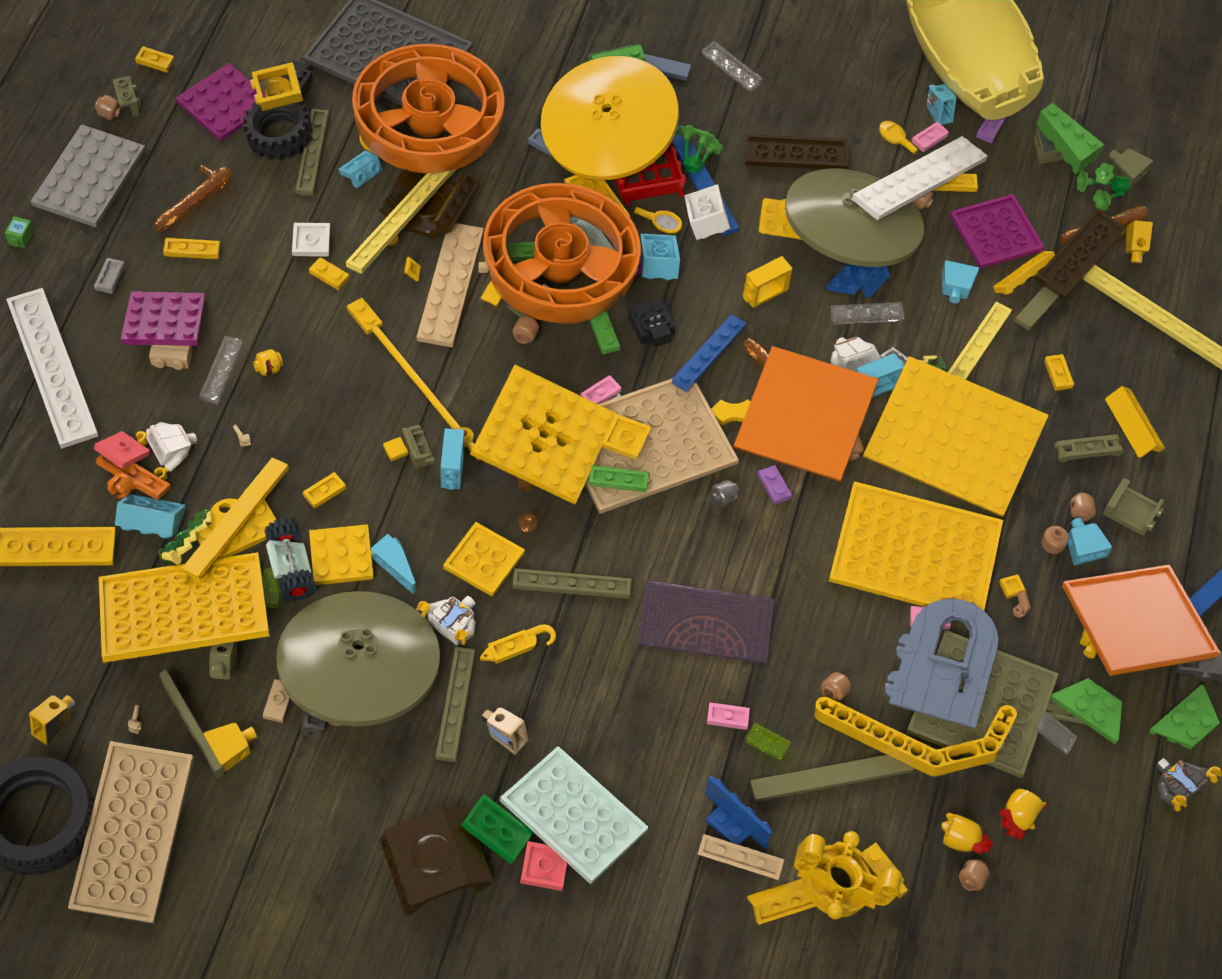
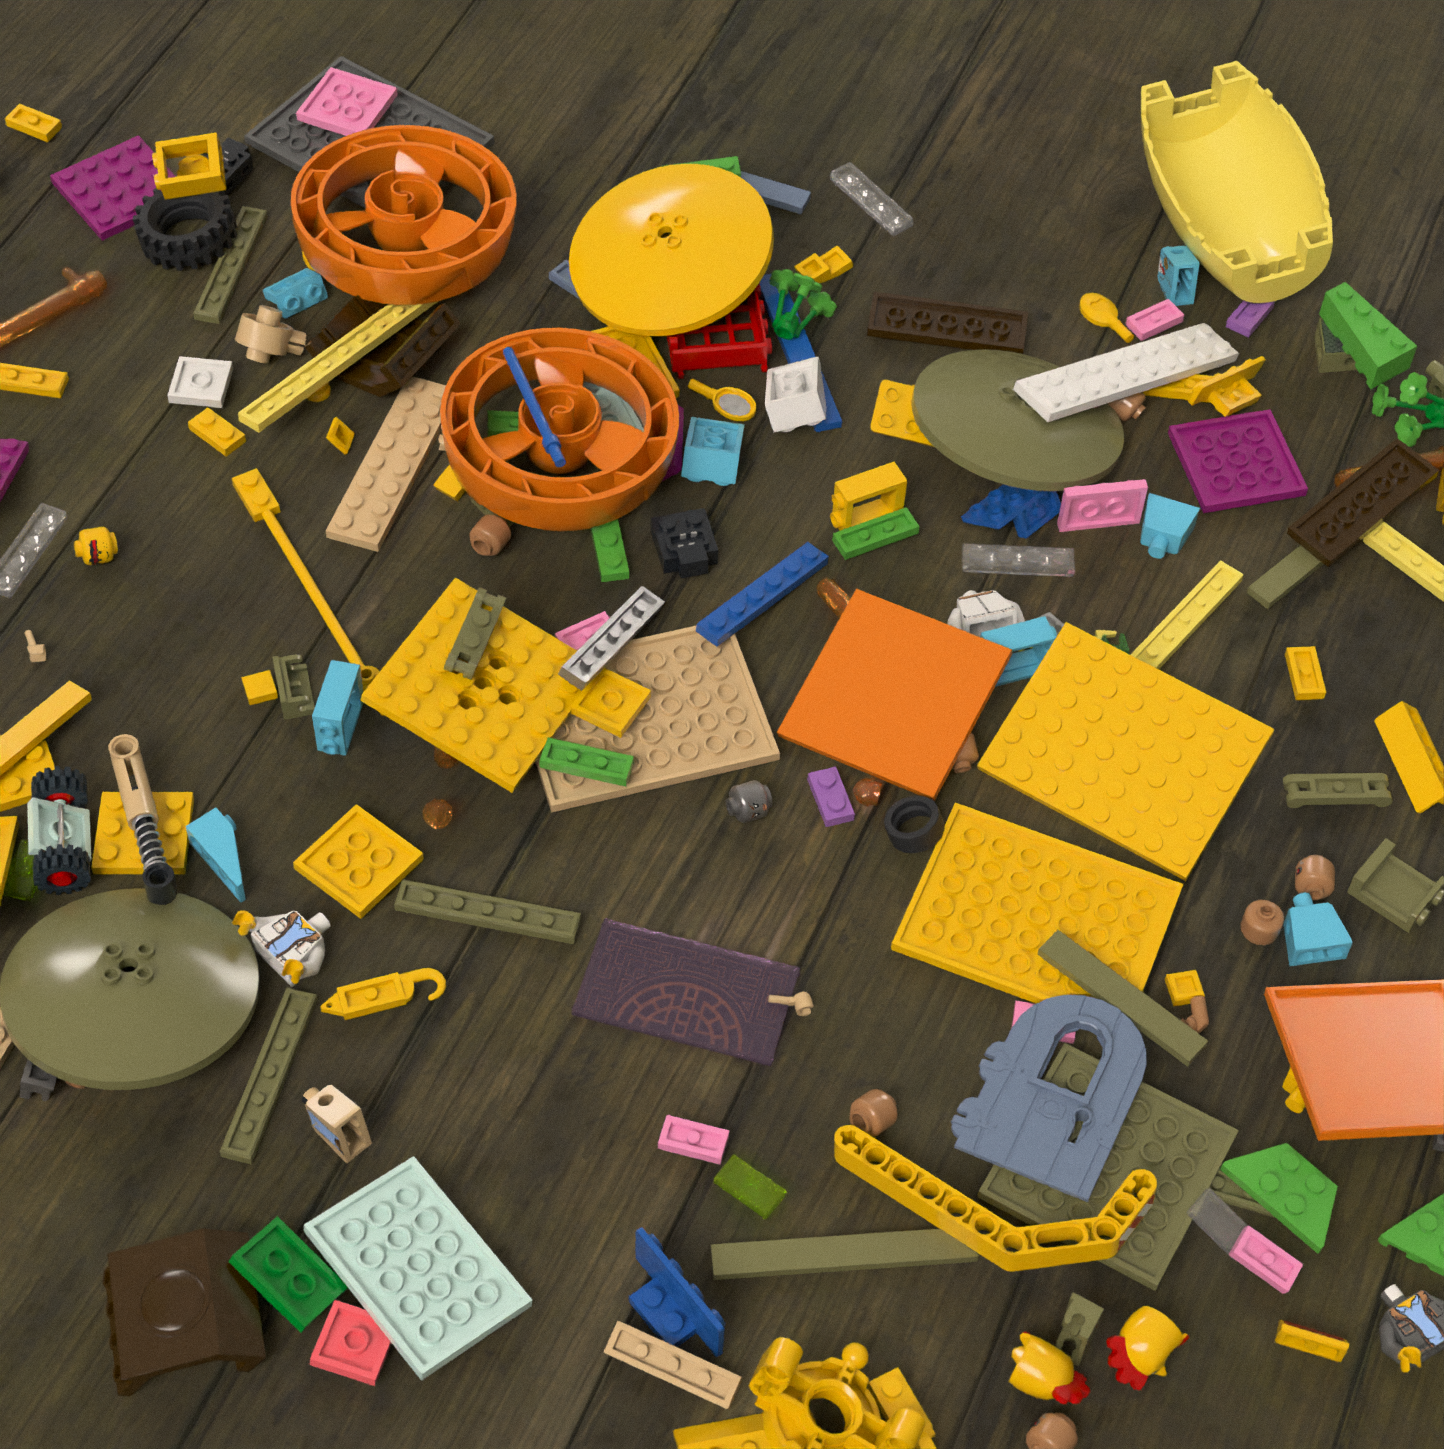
camera: 10 degrees right, 5 degrees down
yellow plate [303,472,346,509] -> none
yellow tile [711,399,750,425] -> none
yellow plate [993,251,1055,295] -> none
none -> piece [109,734,178,905]
none -> tan piece [235,305,306,364]
none -> bright pink plate [296,67,398,136]
none -> olive plate [444,587,506,680]
none -> blue bar [503,347,566,467]
none -> plate [558,586,665,691]
none -> tan hand [768,992,813,1016]
none -> yellow slope [794,245,853,283]
none -> bright green plate [832,507,919,560]
none -> clear orange plate [853,777,882,807]
none -> black tyre [884,796,945,853]
none -> olive tile [1037,930,1208,1067]
none -> olive hinge [1056,1292,1104,1366]
none -> bright pink plate [1057,479,1148,532]
none -> yellow bracket [1188,356,1266,417]
none -> bright pink plate [1229,1225,1303,1294]
none -> yellow slope [1275,1320,1349,1362]

